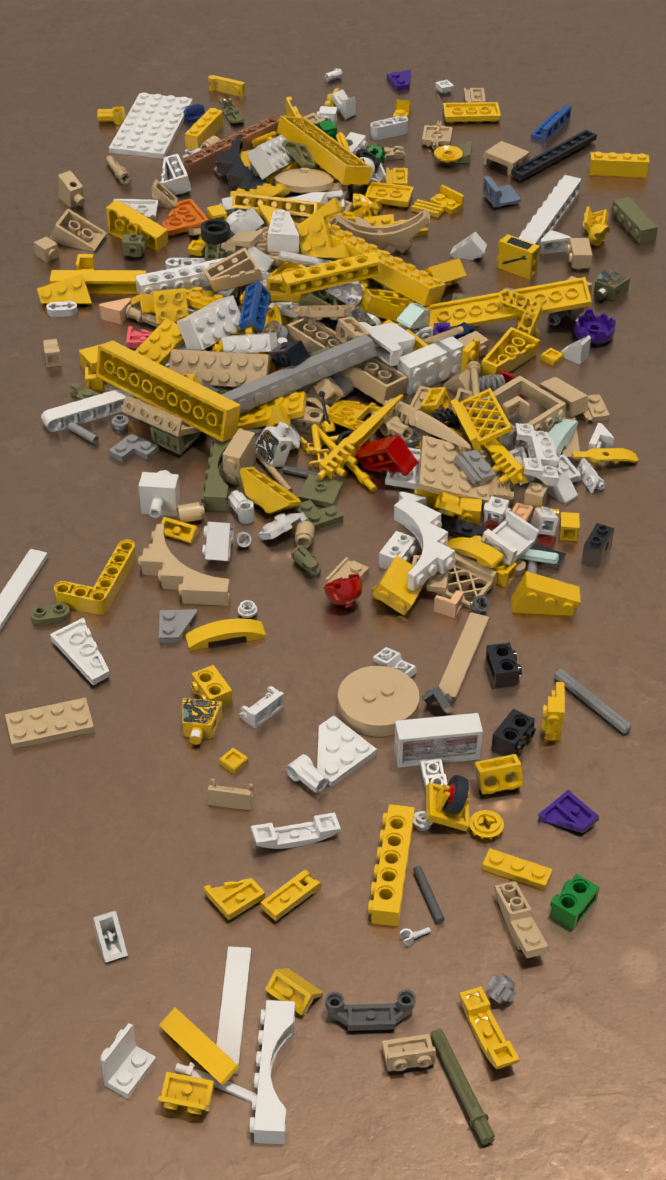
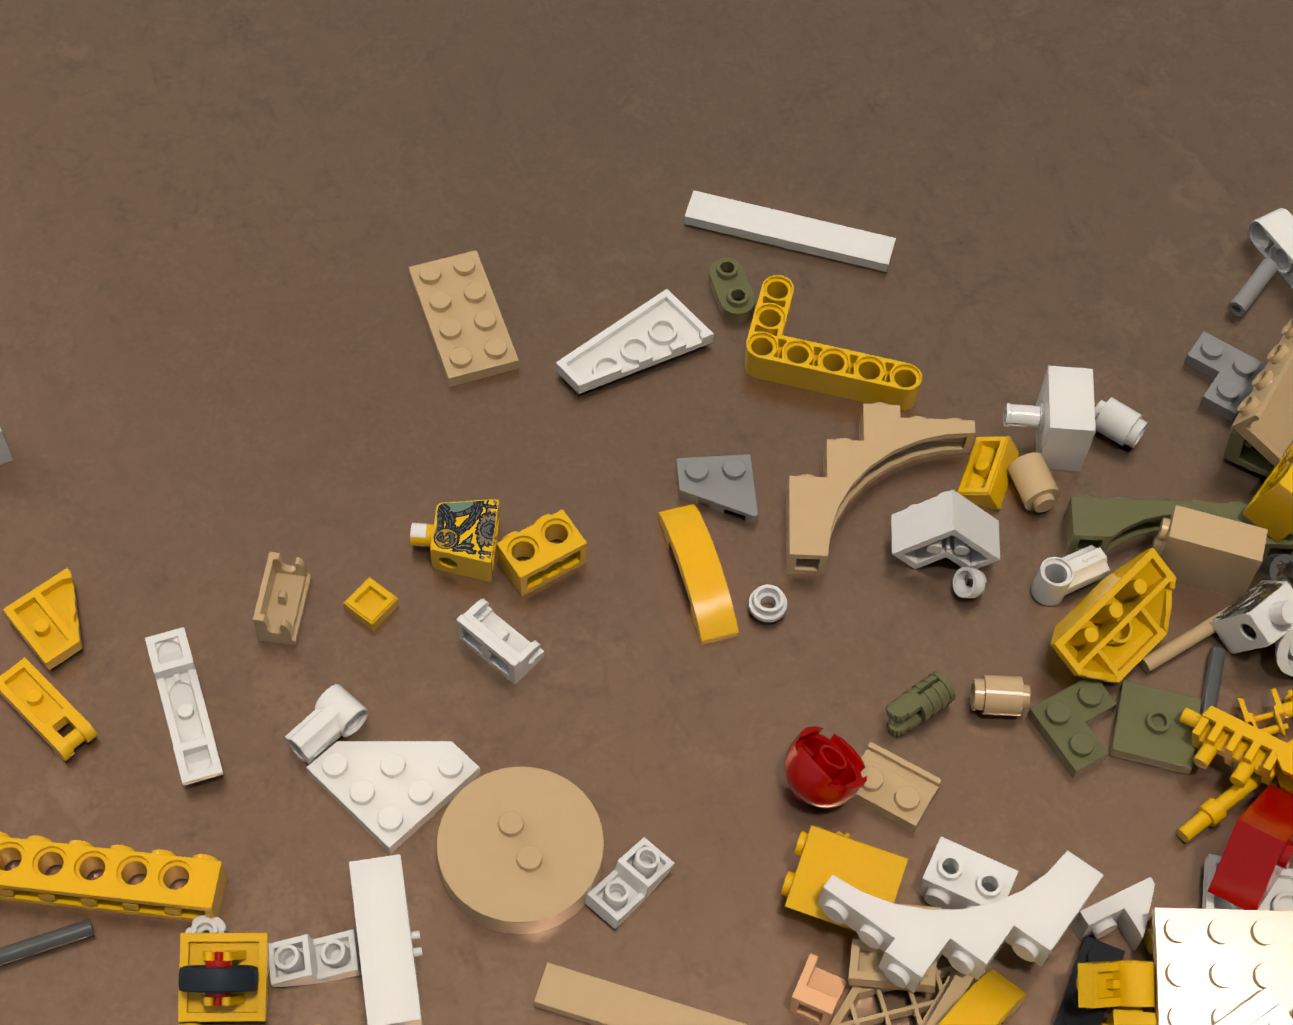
camera: 85 degrees right, 15 degrees up
white wing [258,513,307,540] -> none
dark grey bracket [422,686,455,715] -> none

